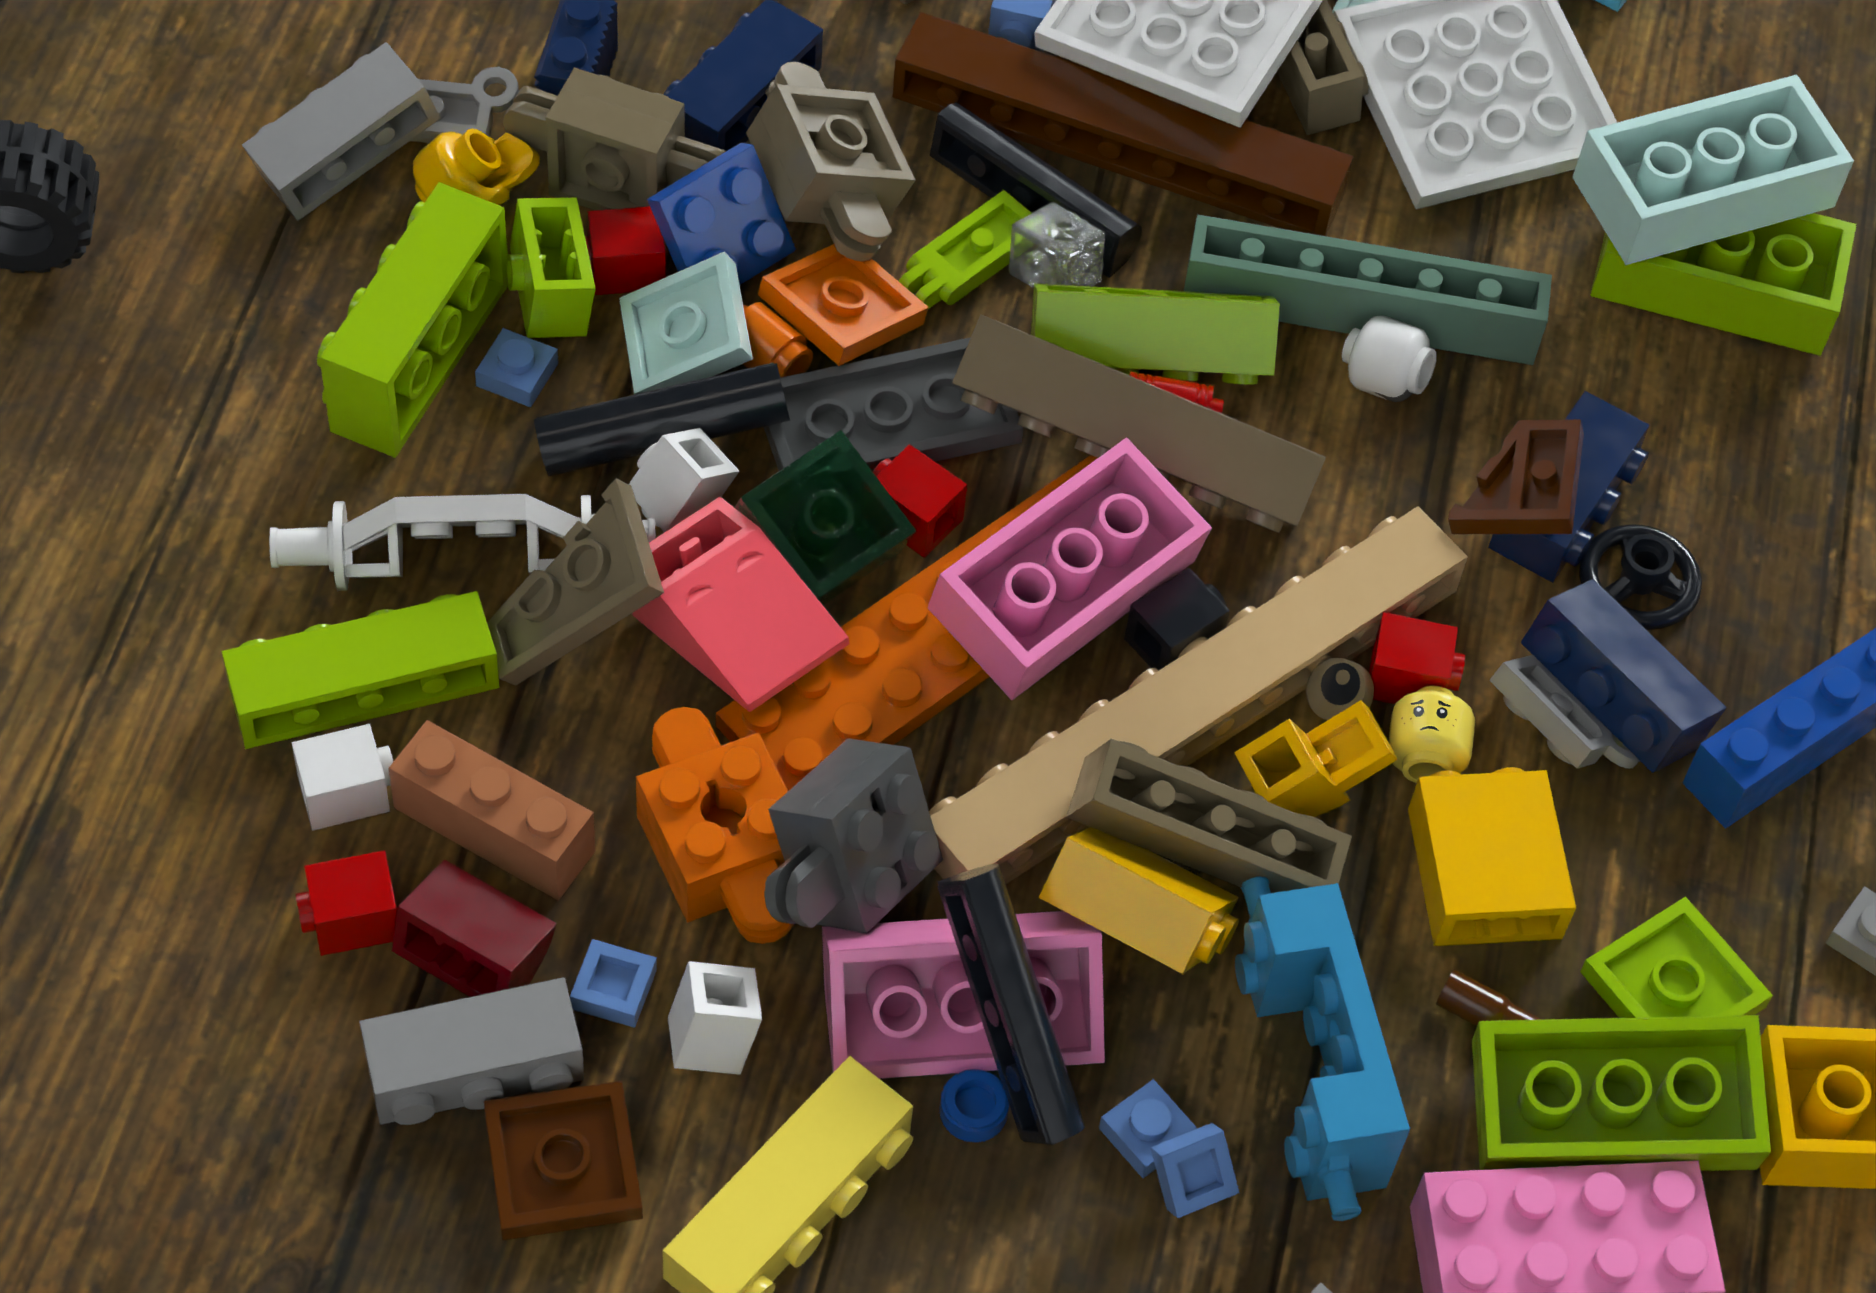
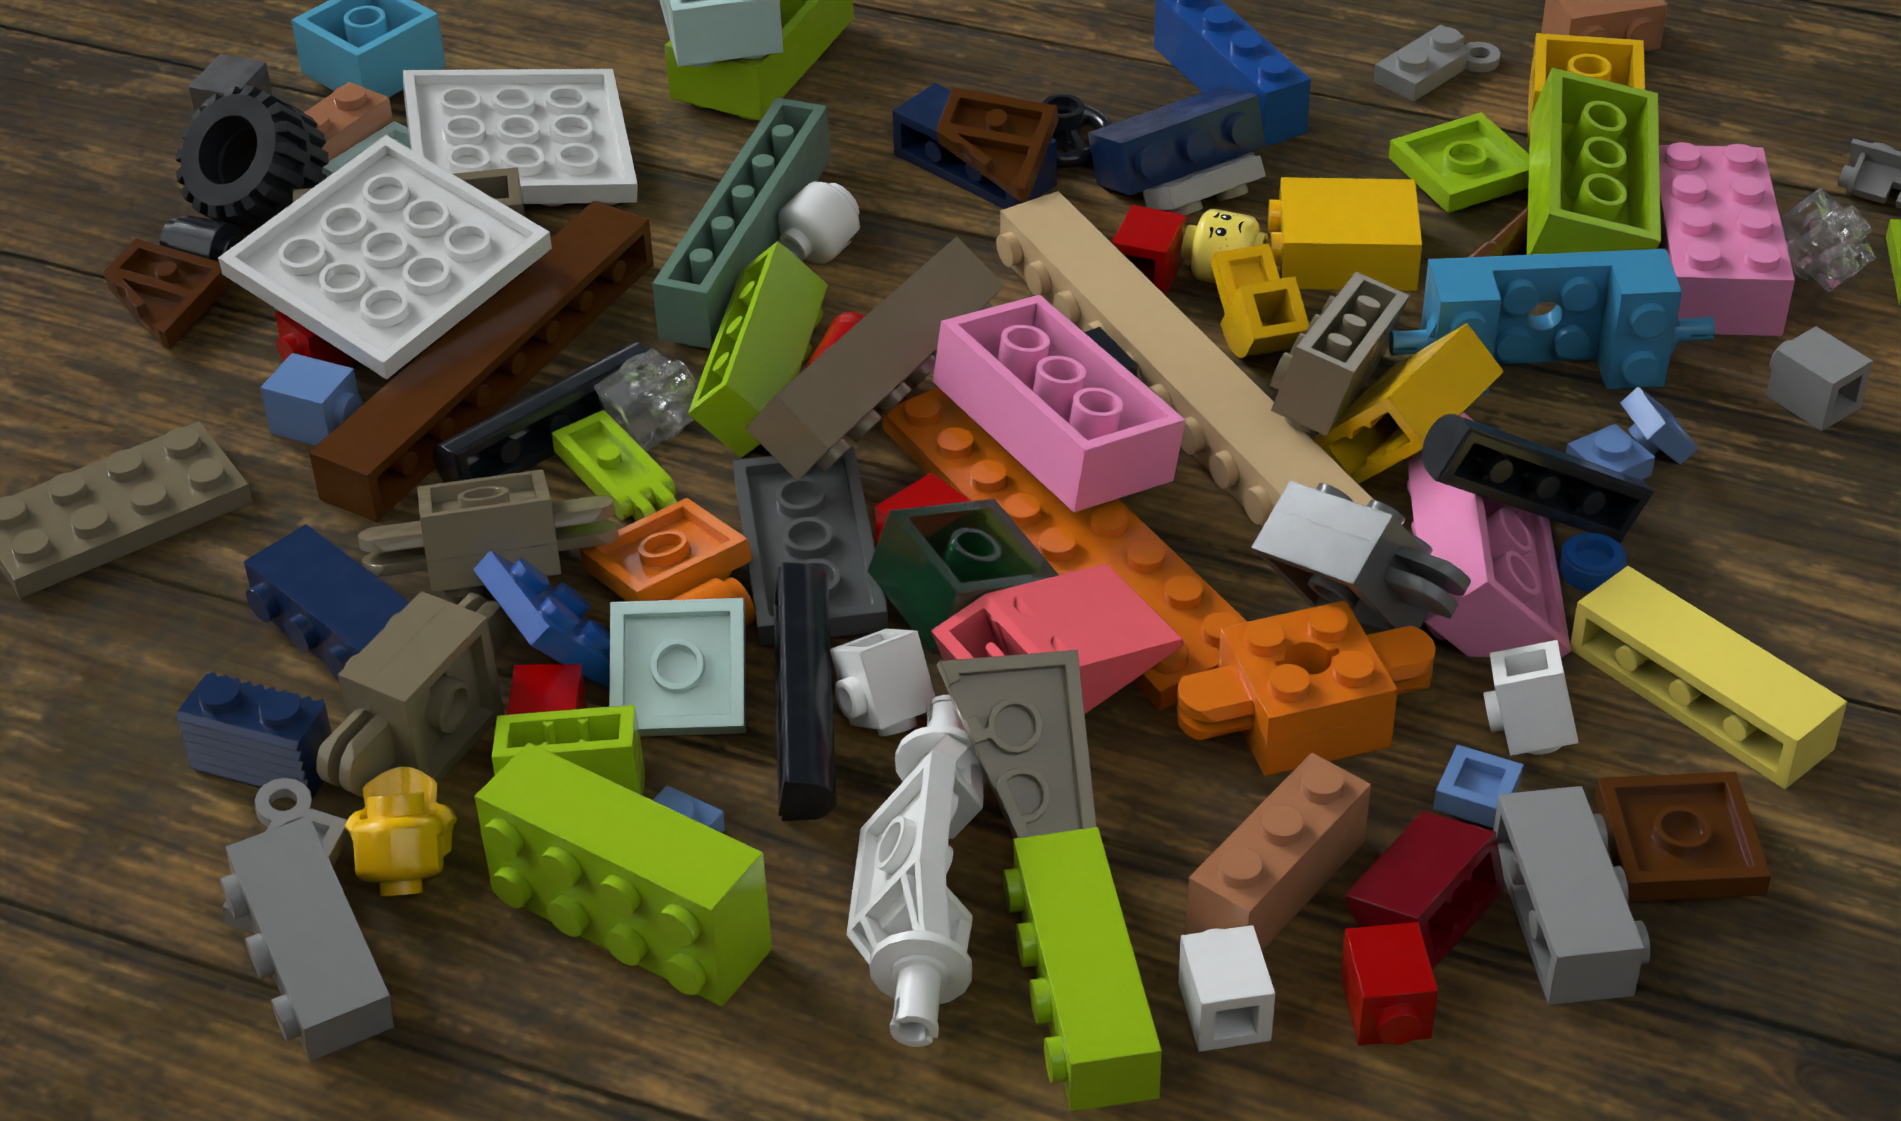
camera: 75 degrees left, 15 degrees down
dark tan tile [1306,658,1374,720] -> none

